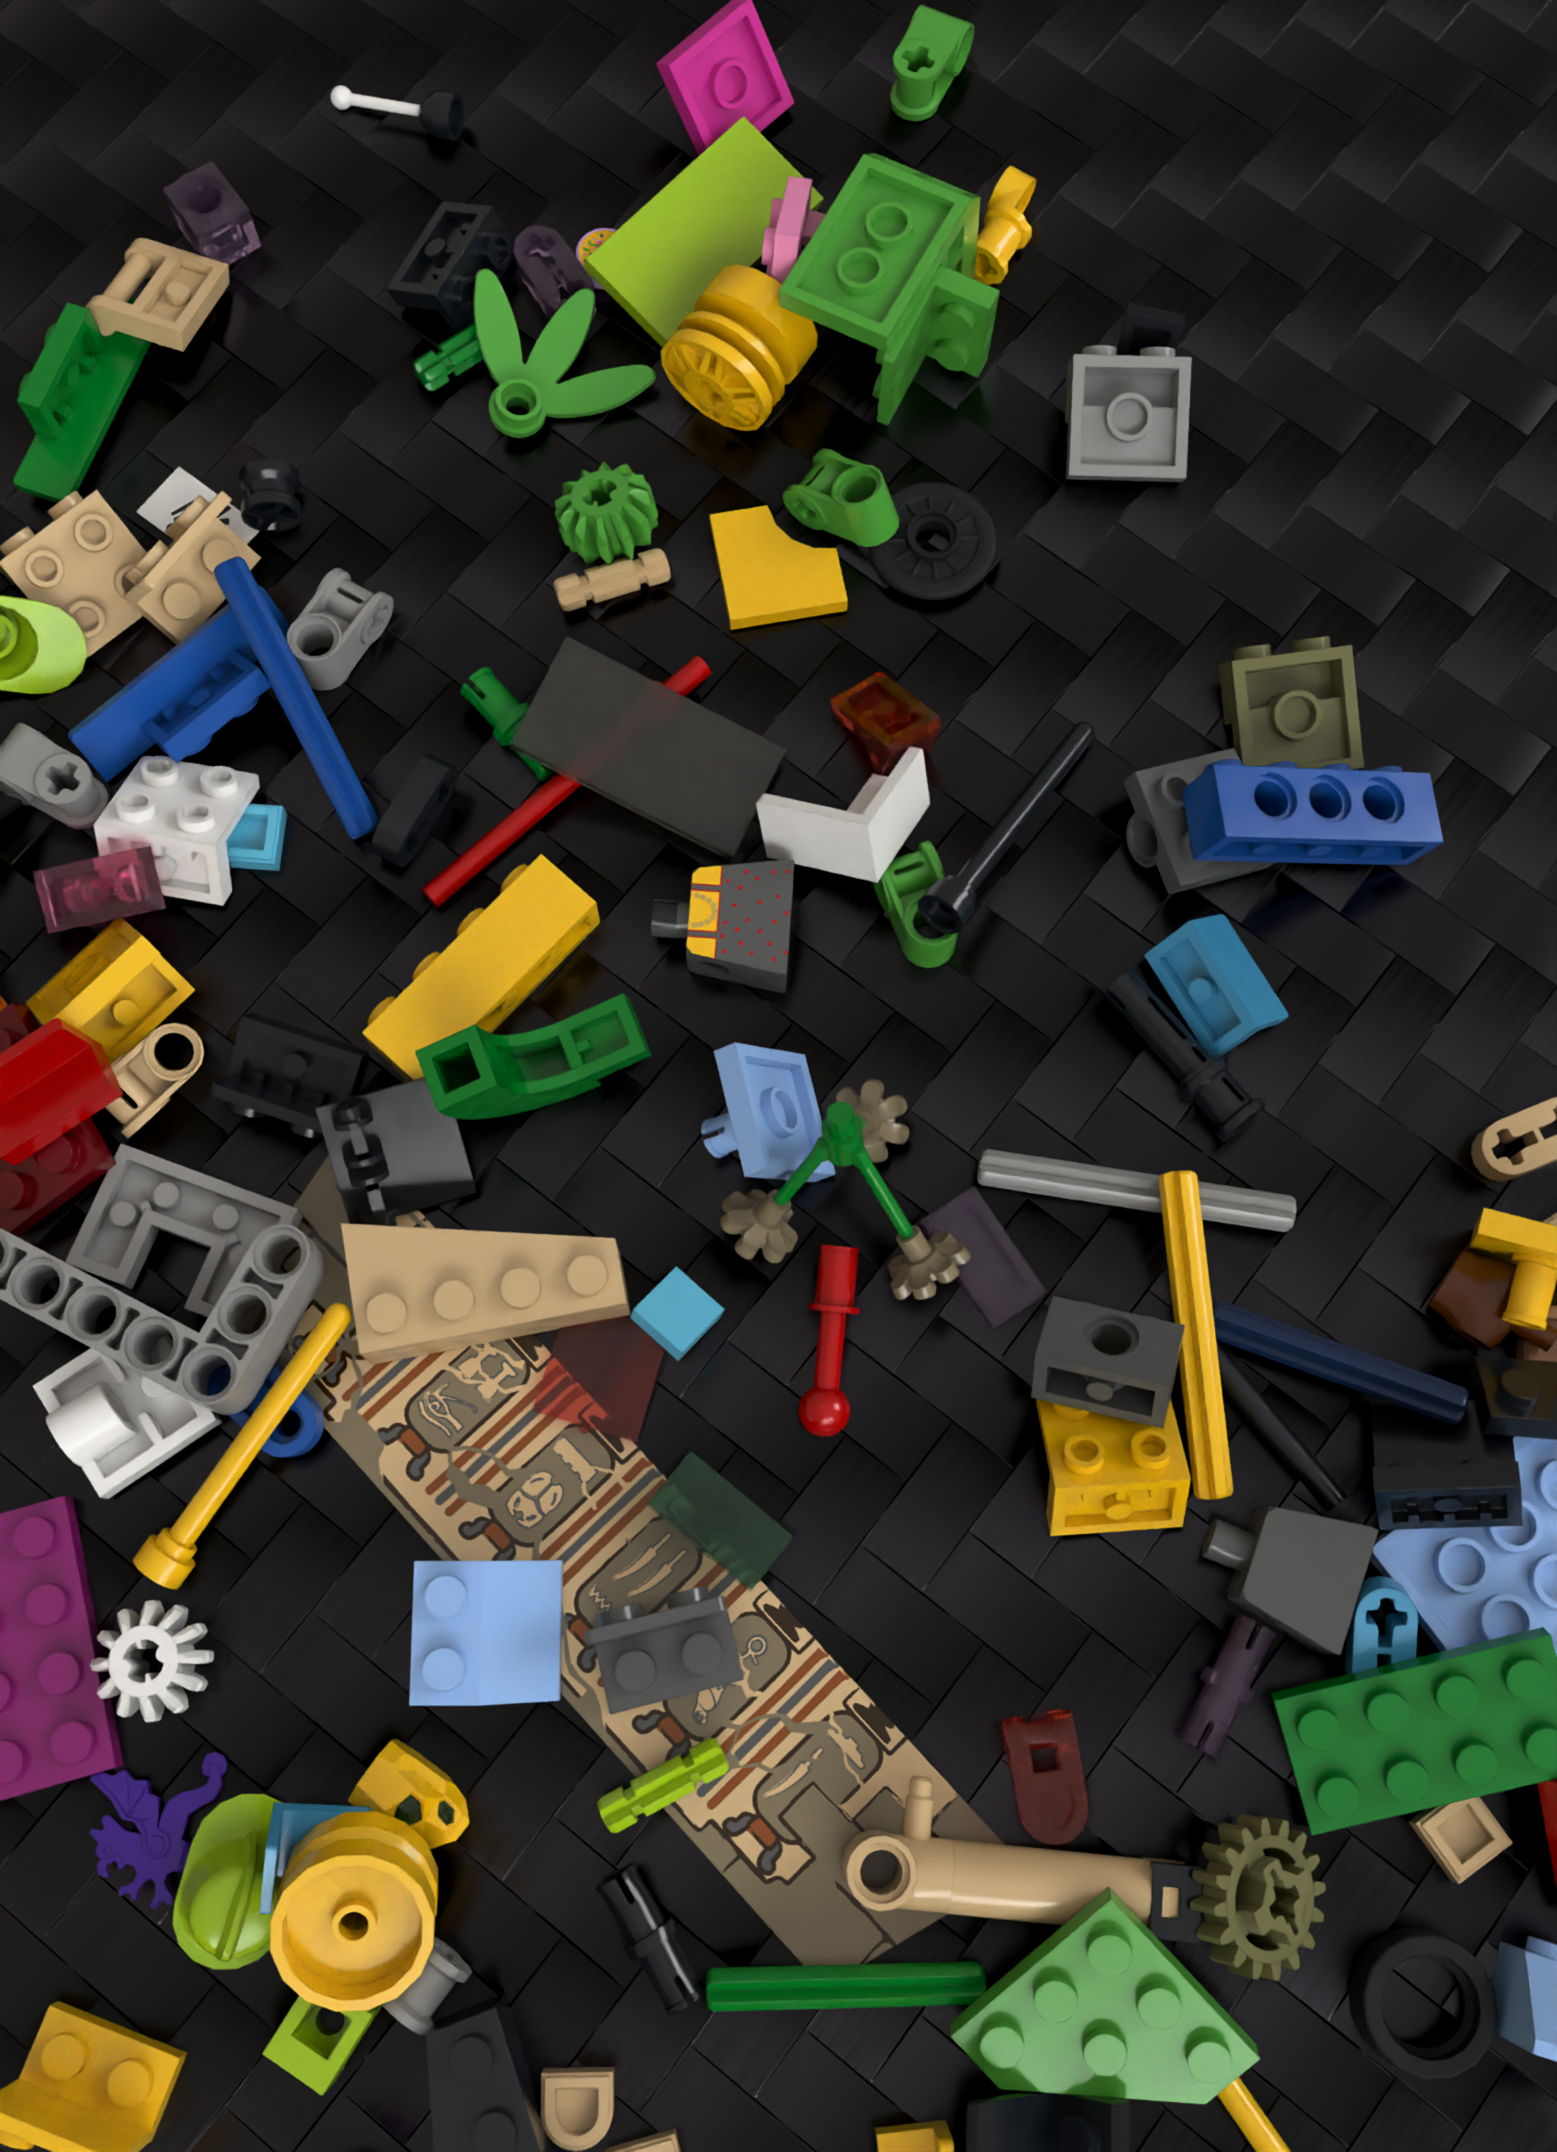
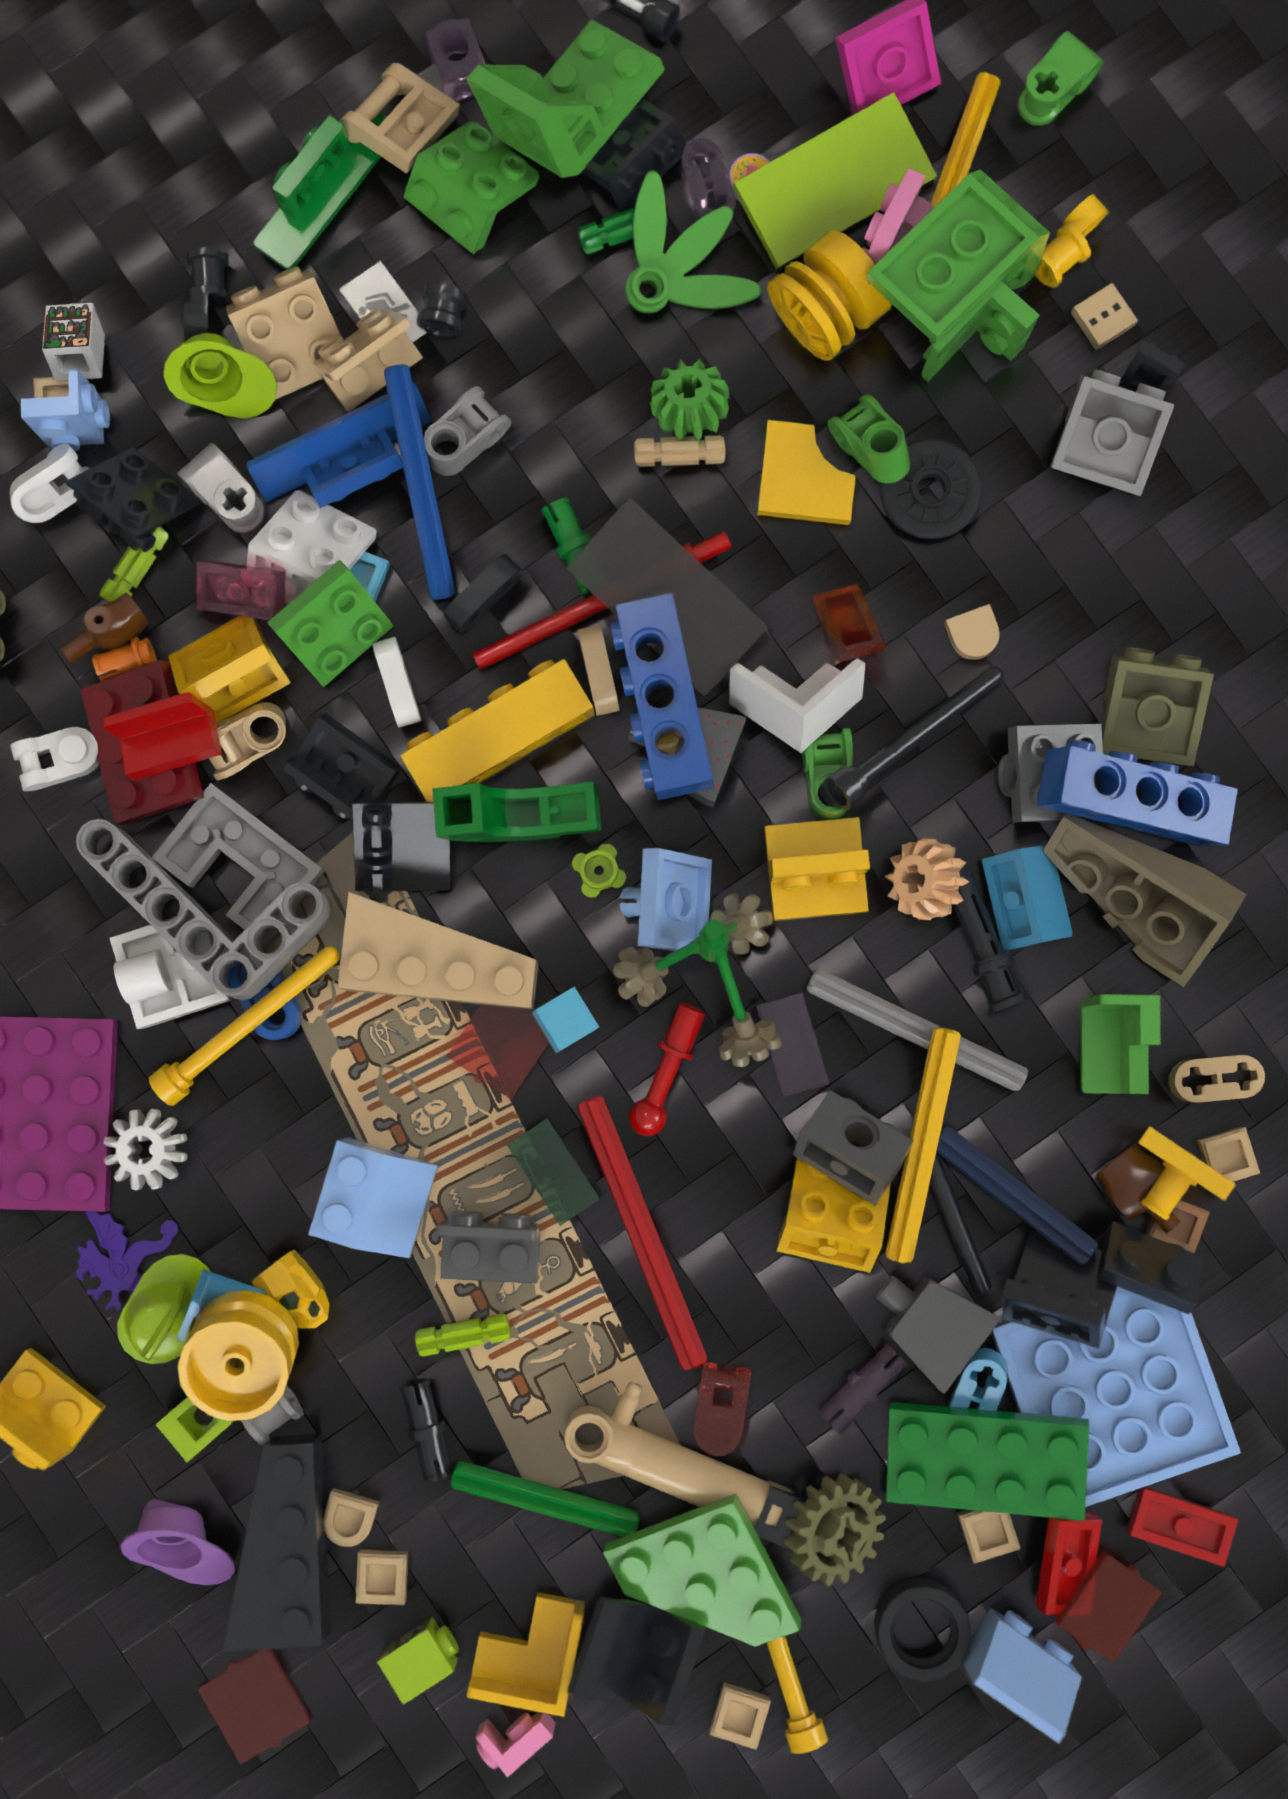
camera: 20 degrees right, 10 degrees up
none -> bright green plate [267,560,394,687]
none -> white beam [372,637,422,728]
none -> bright green bracket [404,122,539,254]
none -> bright green bracket [466,20,665,178]
none -> lime plate [572,844,626,898]
none -> tan beam [577,625,620,716]
none -> red axle [577,1096,707,1370]
none -> blue brick [610,593,715,800]
none -> yellow bracket [764,817,870,921]
none -> light nougat gear [885,838,969,920]
none -> yellow axle [931,72,1001,207]
none -> tan tile [944,604,1000,660]
none -> dark tan wedge [1043,814,1247,987]
none -> tan tile [1071,283,1138,350]
none -> bright green panel [1080,994,1160,1094]

